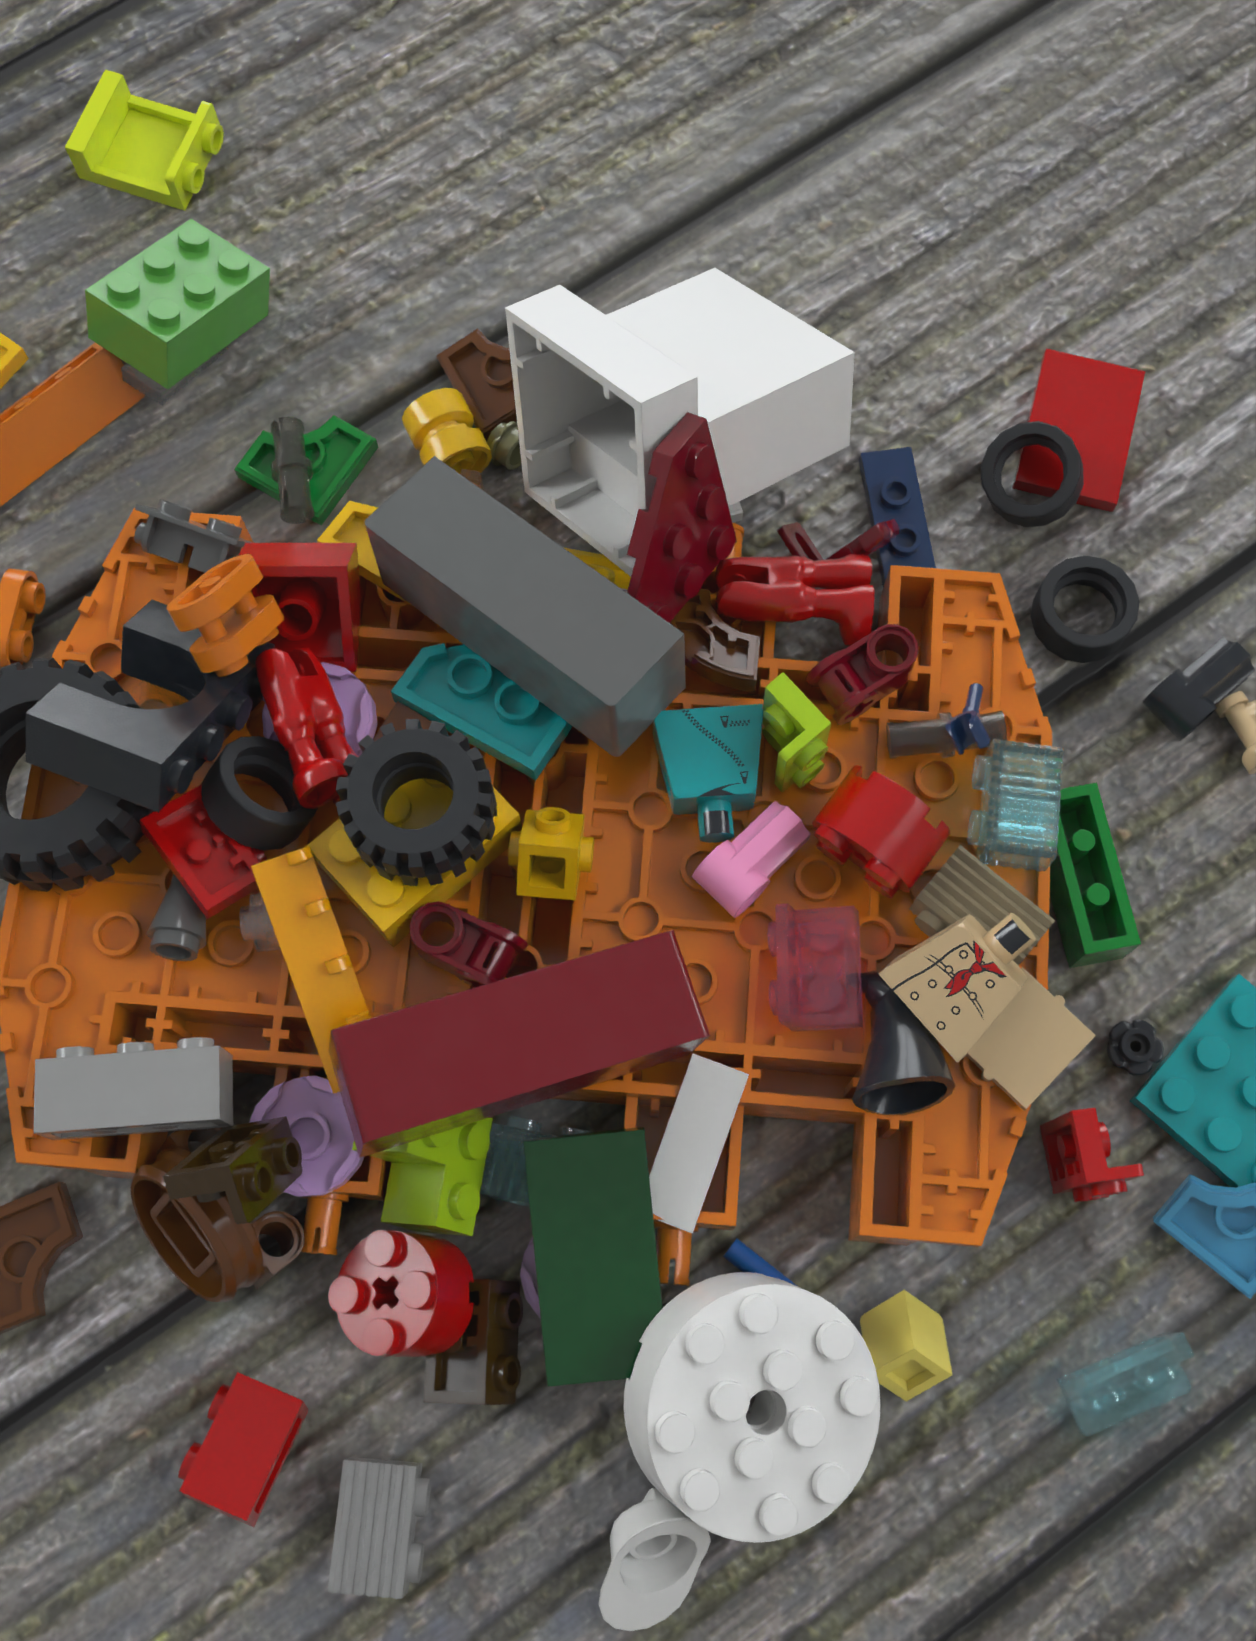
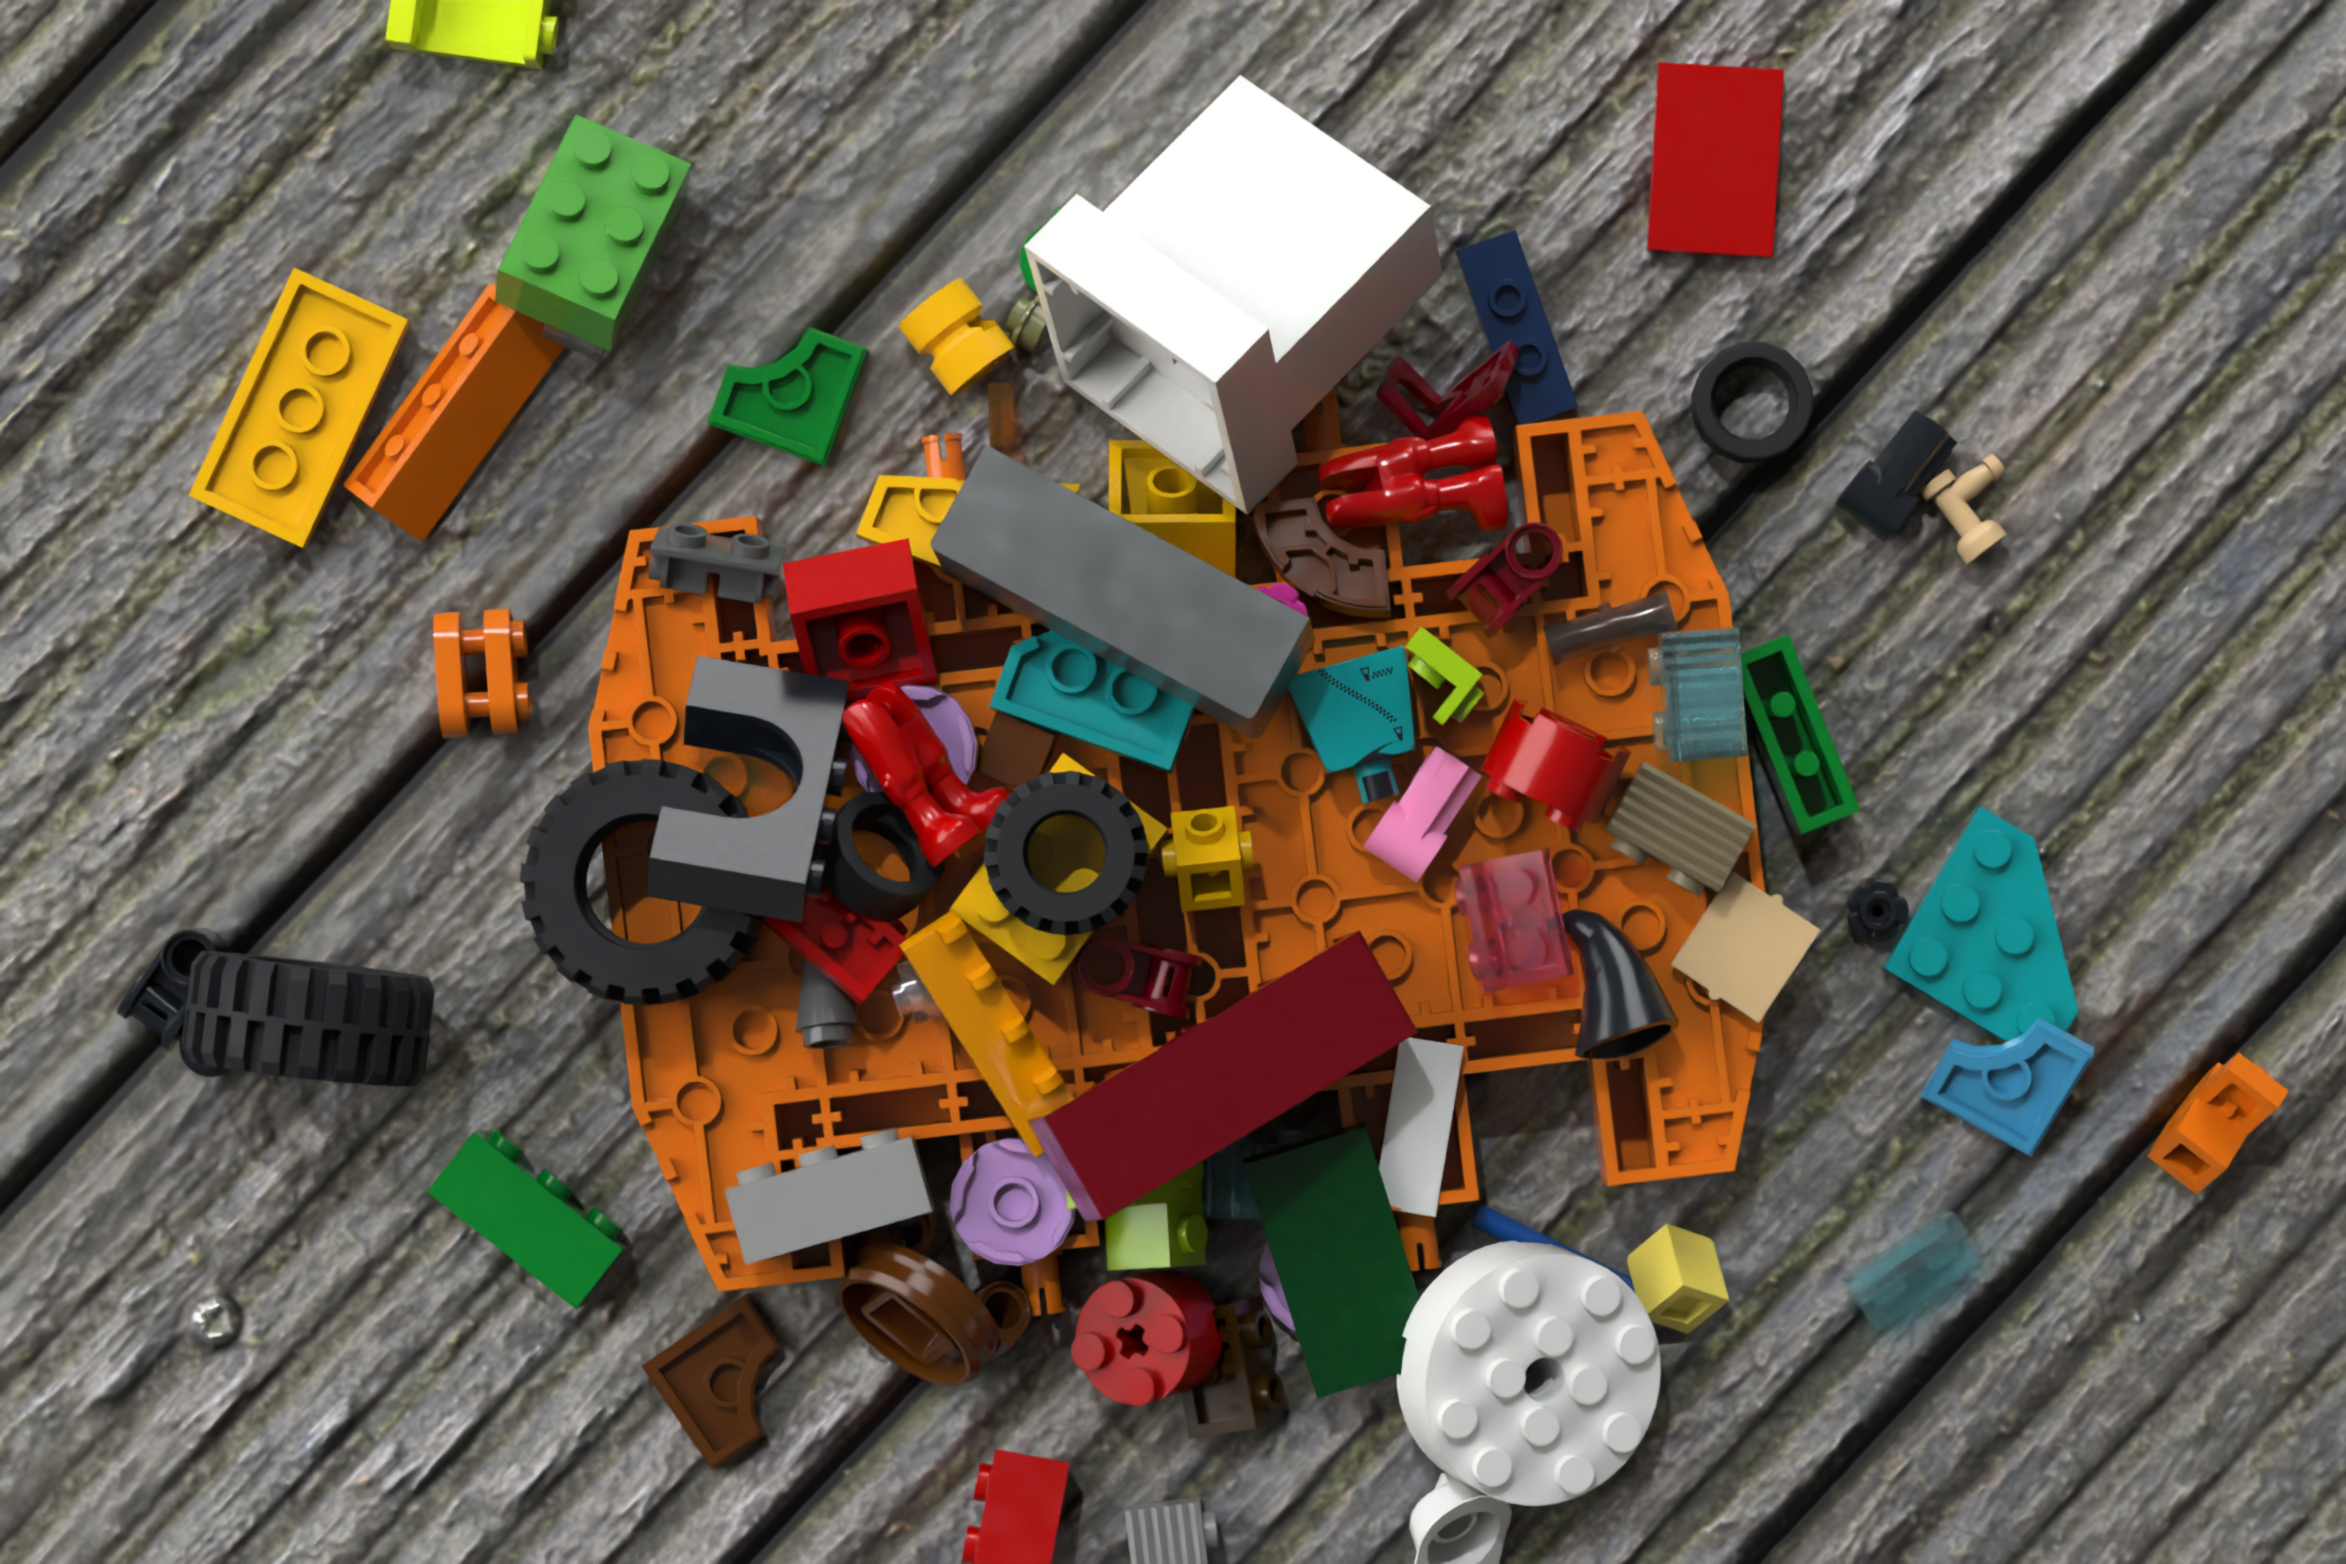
camera: 10 degrees left, 15 degrees up
dark brown bracket [163,1116,303,1225] -> none
orange brick [166,554,284,677] -> none
clear smoke pin [270,416,314,524] -> none
reddish brown tile [436,328,517,441] -> none
dark red plate [622,412,737,624] -> none
tan torso [879,913,1036,1063] -> none
dark blue hand [946,683,991,755] -> none
black tyre [981,421,1084,527] -> none
red bracket [1040,1107,1144,1202] -> none

